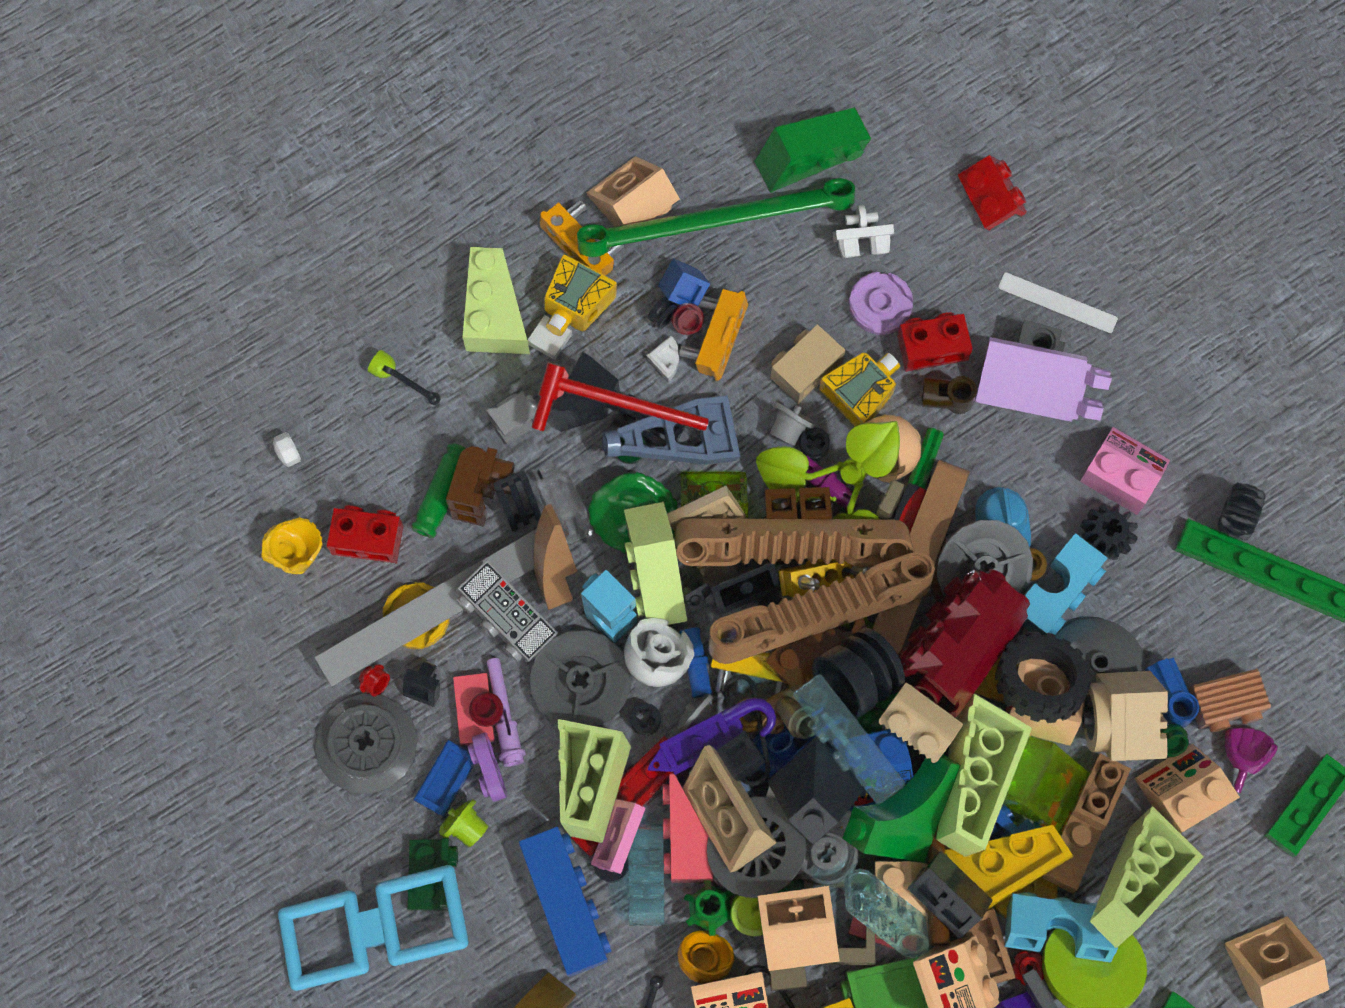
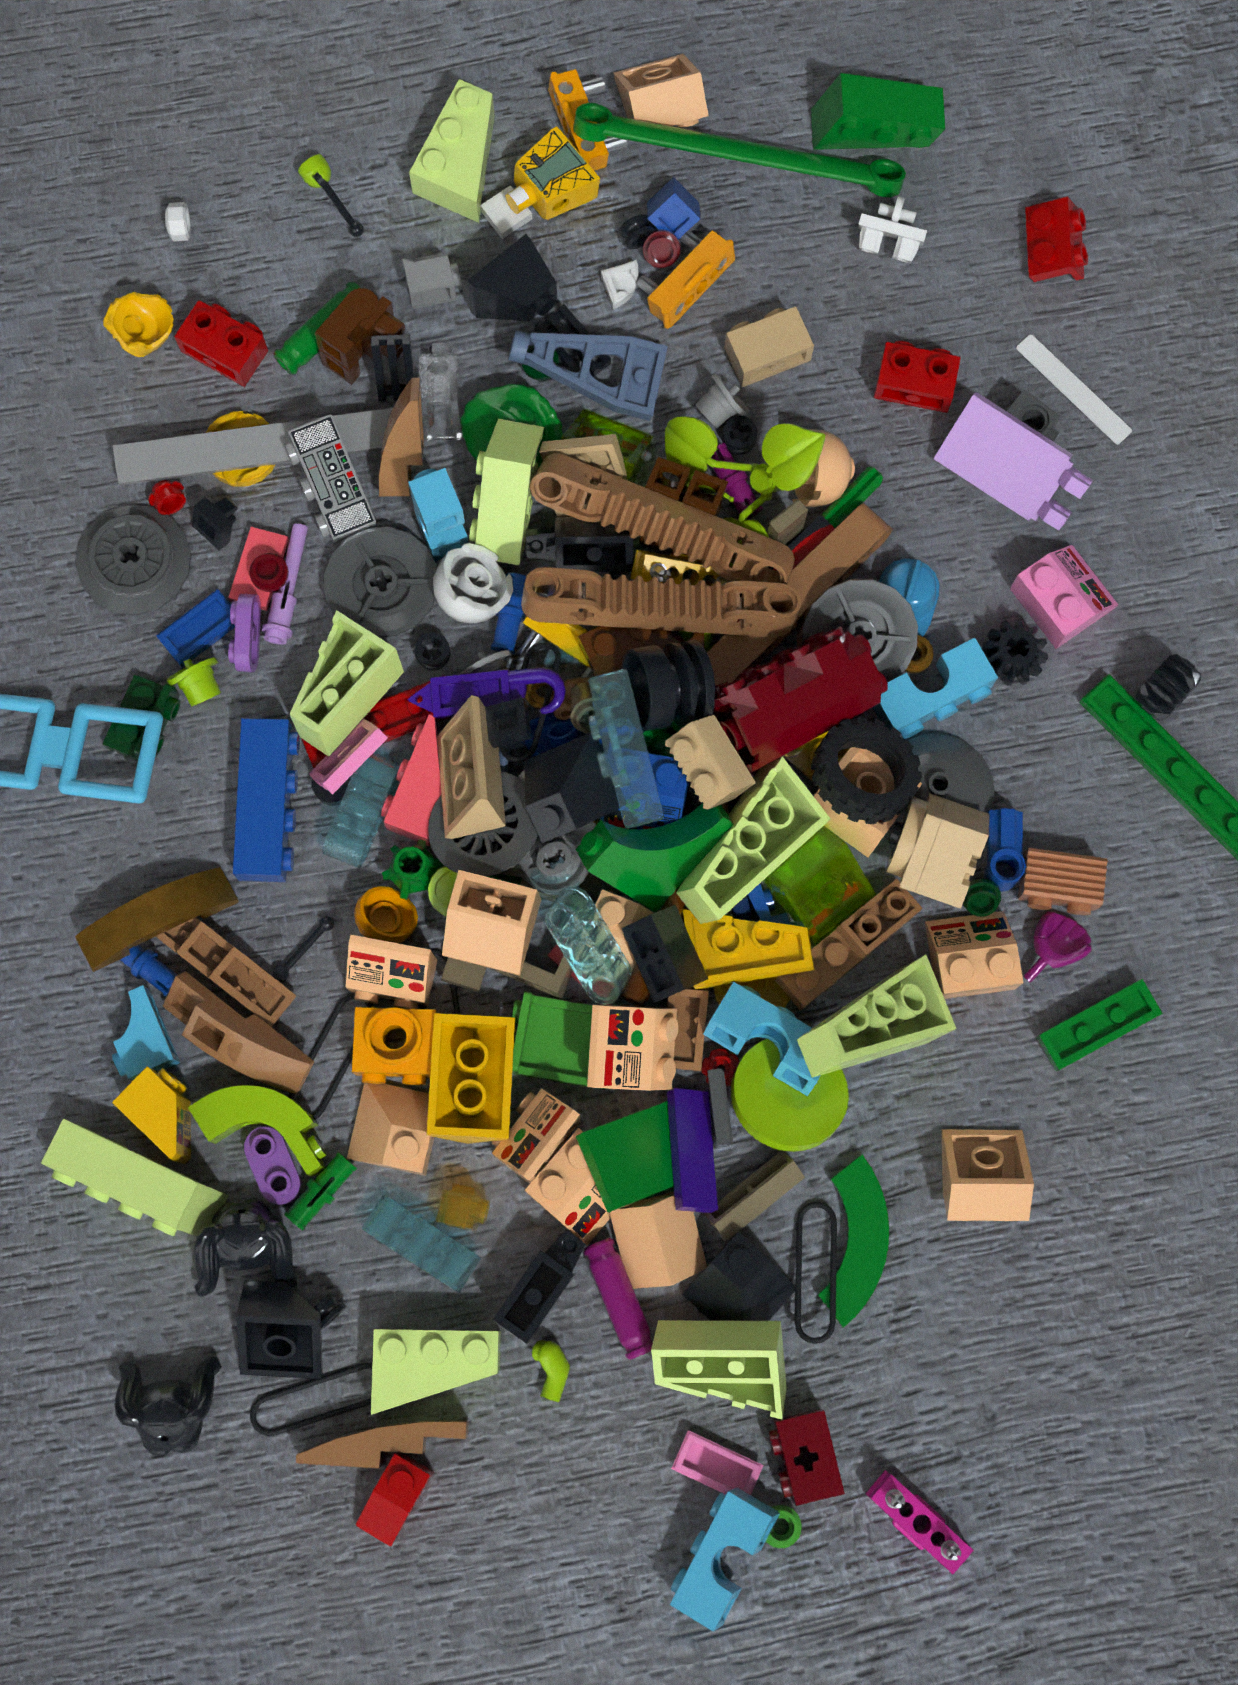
camera: 20 degrees right, 5 degrees up
red bar [532,362,709,431] -> none
torso [819,352,900,426] -> none
lavender tile [849,272,913,335] -> none
dark brown piece [922,376,977,414] -> none

